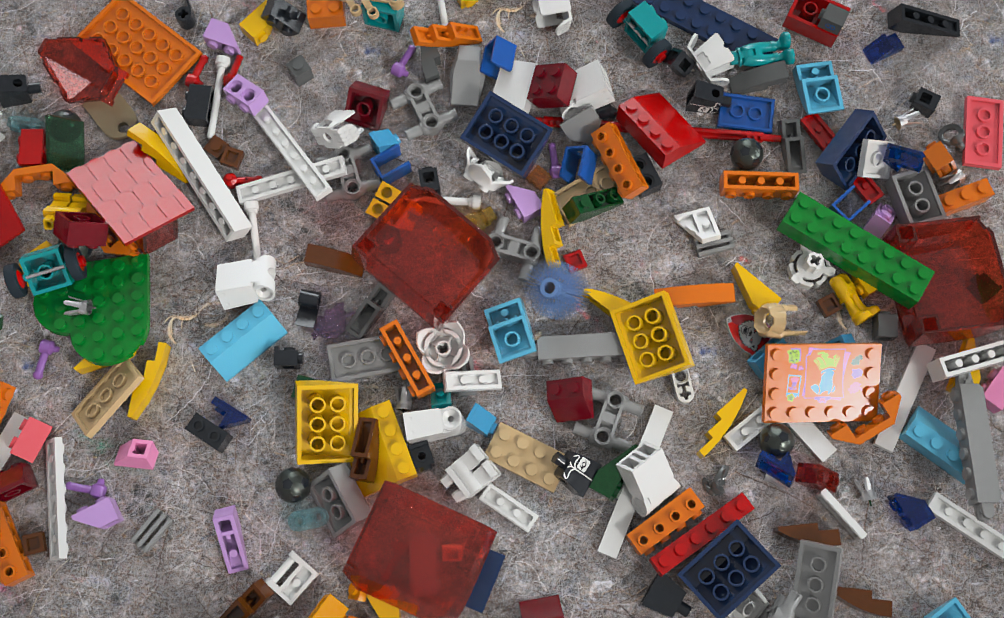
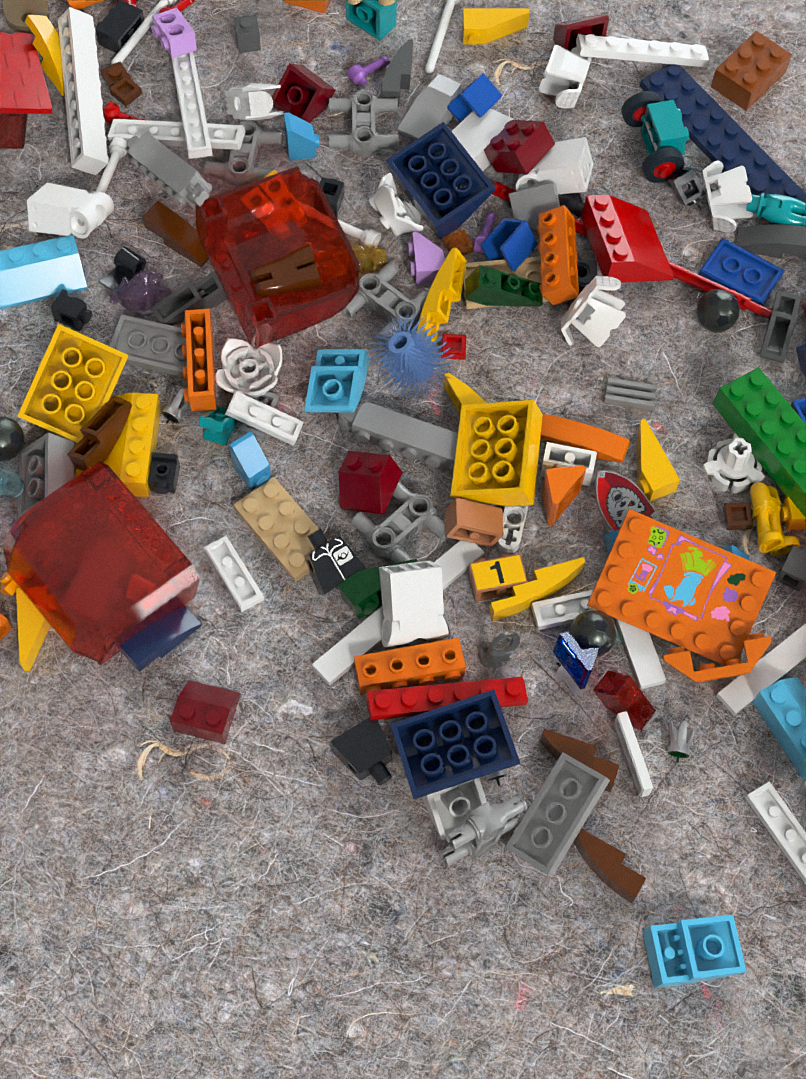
camera: 25 degrees right, 10 degrees down
blue piece [370,144,412,184] -> none
white piece [403,406,467,445] -> none
orange slope [410,22,483,47] -> none
white hips [440,443,502,503] -> none
white wing [674,206,721,244] -> none
black torso [685,80,732,114] -> none
orange brick [719,170,799,200] -> none
tan piece [754,303,808,339] -> none
clear blue slope [887,493,936,531] -> none
none -> light grey hinge [127,132,212,209]
none -> reddish brown piece [249,243,323,297]
none -> nougat brick [445,498,504,547]
none -> brick [468,553,528,602]
none -> white brick [540,442,597,486]
none -> orange slope [542,465,587,527]
none -> white piece [561,275,626,347]

